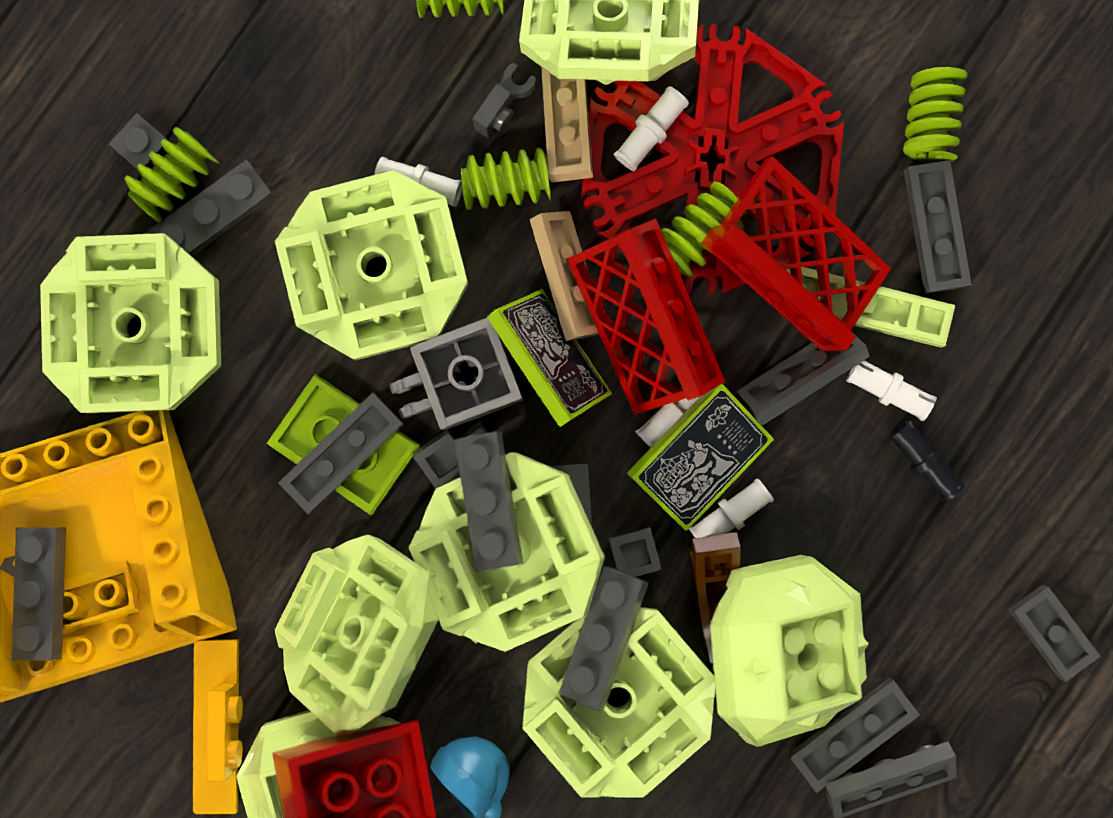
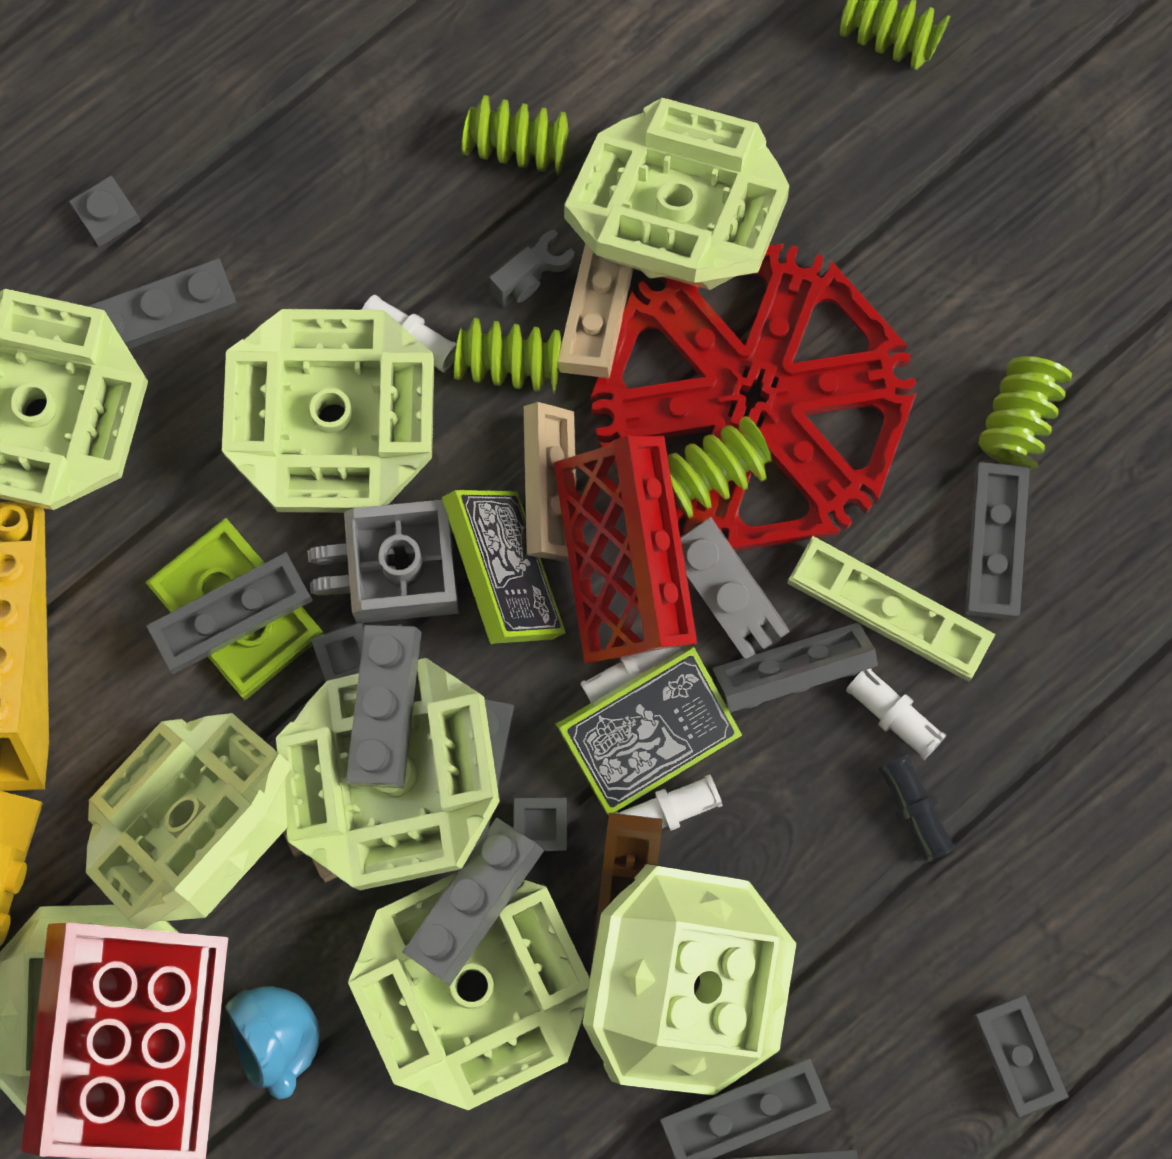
camera: 10 degrees right, 10 degrees down
lime piece [124,127,219,223] -> none
white pin [613,86,689,172] -> none
red fence [701,156,891,351] -> none
none -> light grey hinge [680,517,790,659]

